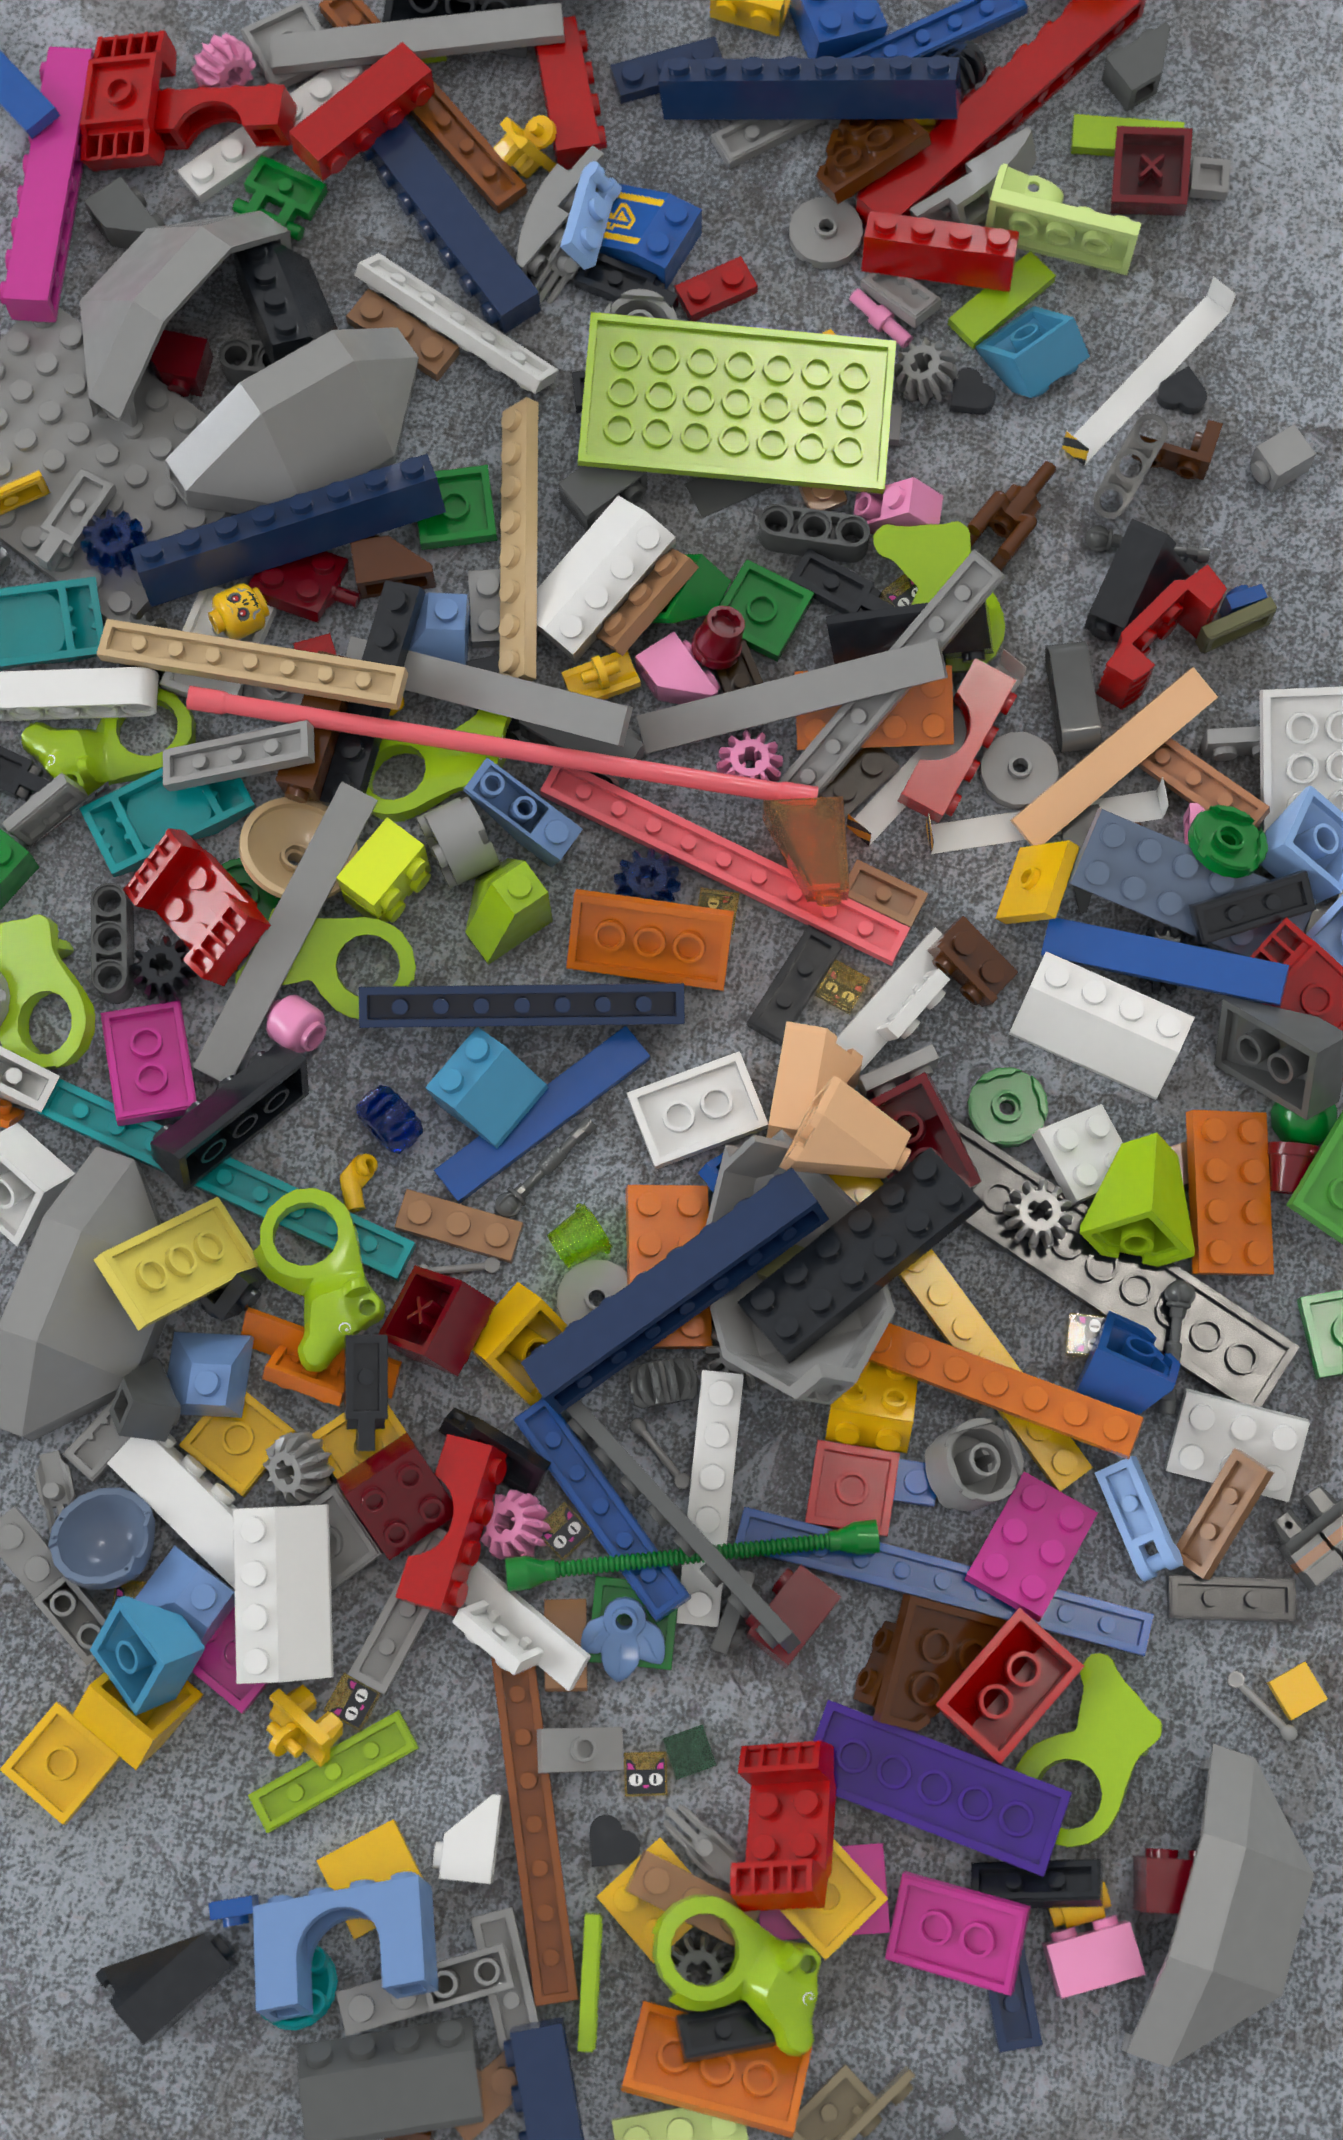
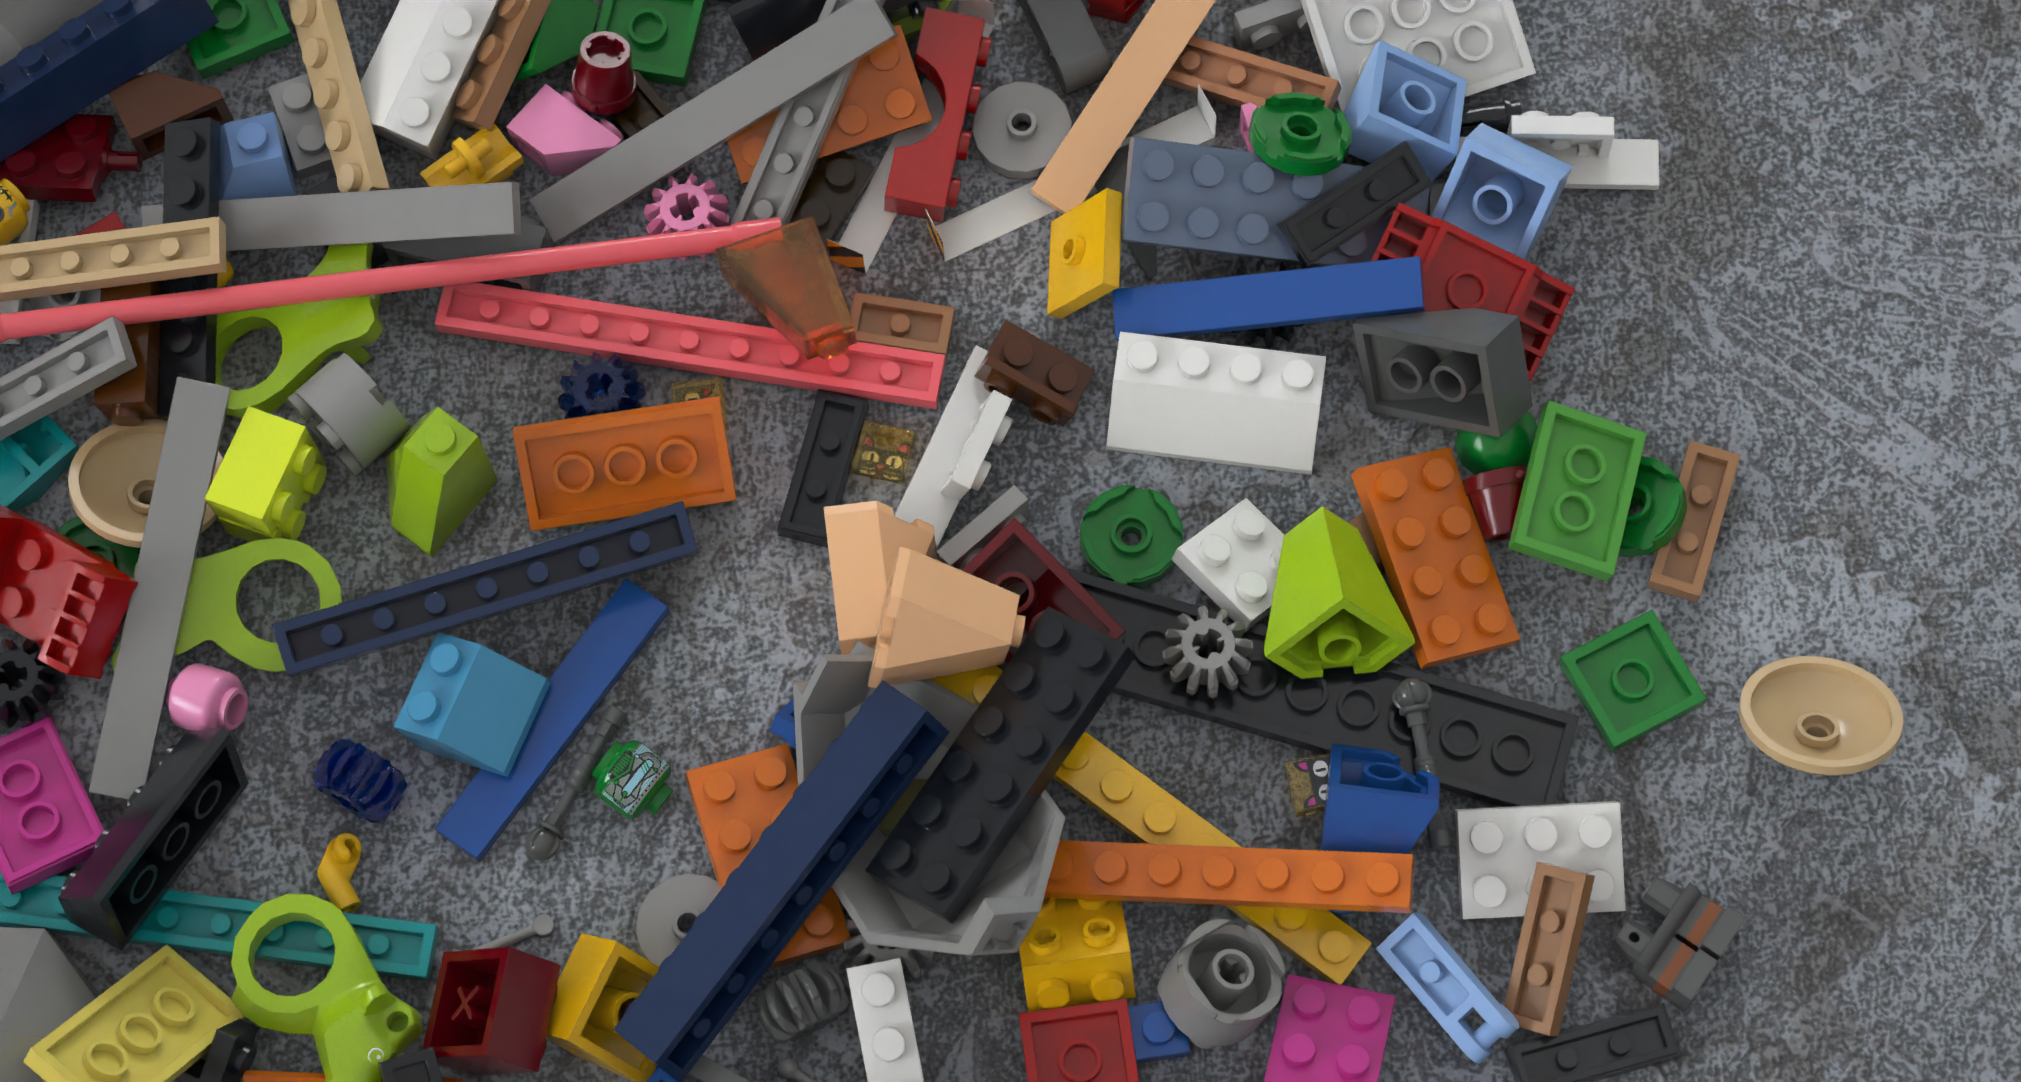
camera: 15 degrees left, 5 degrees down
medium nougat plate [394,1189,524,1264] -> none
medium blue slope [463,758,583,868] -> none
clear neon green piece [547,1203,613,1269] -> none
white plate [627,1051,768,1170] -> none
none -> head [591,740,673,819]

